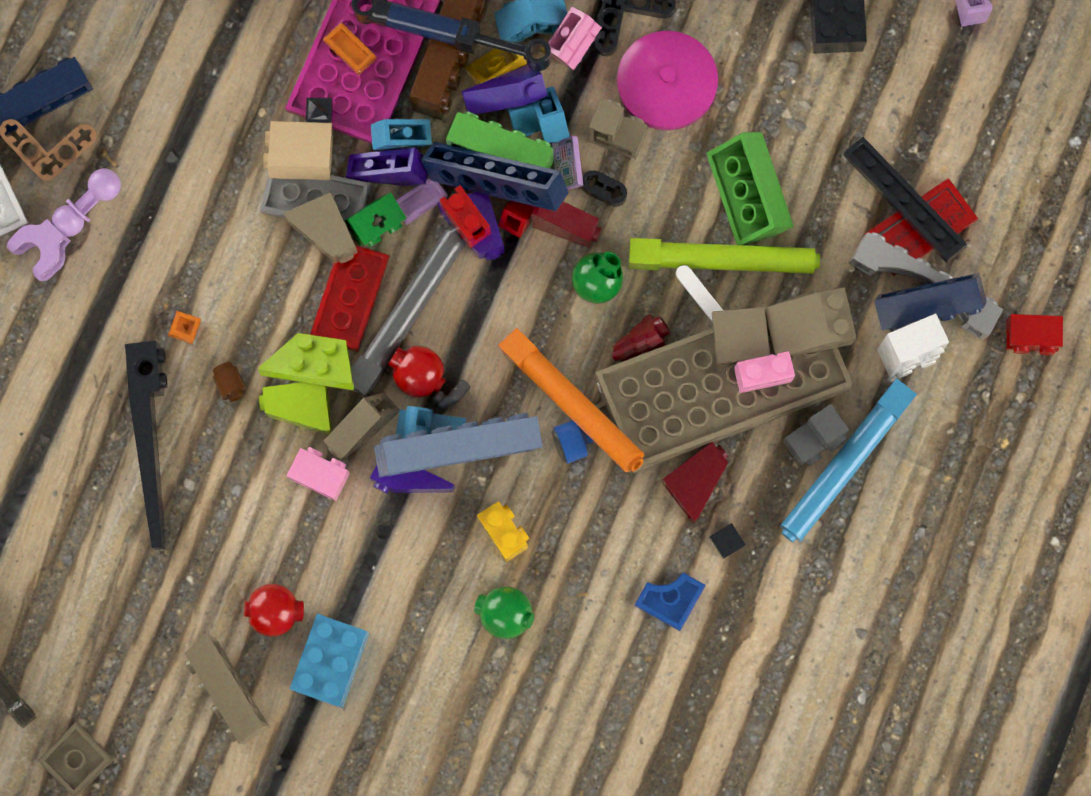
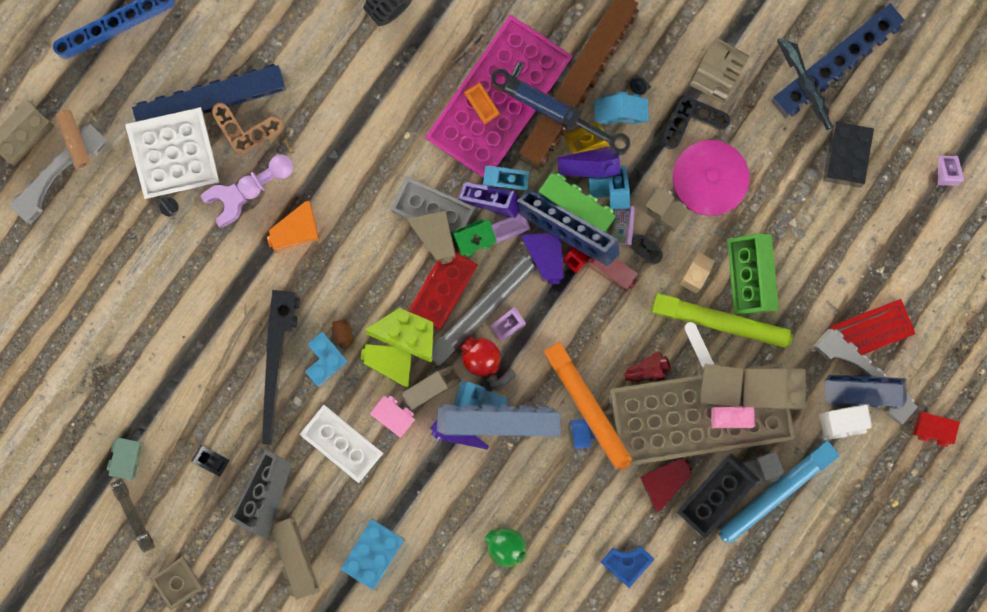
camera: 10 degrees right, 5 degrees up
orange tile [168,311,201,344] -> none
red brick [244,584,304,637] -> none
tan brick [263,121,333,180] -> none
black tile [306,98,333,123] -> none
red brick [439,185,491,248] -> none
yellow brick [477,501,529,562] -> none
bright pink brick [548,7,601,70] -> none
green brick [572,251,623,304] -> none
black tile [709,523,746,559] -> none
black plate [844,137,967,263] -> none
none -> black slope [191,445,230,477]
none -> dark grey wedge [230,450,292,539]
none -> orange slope [267,201,320,251]
none -> white tile [299,405,383,483]
none -> dark azure brick [305,332,349,387]
none -> lavender slope [490,307,526,341]
none -> black brick [677,453,760,539]
none -> tan slope [679,252,715,294]

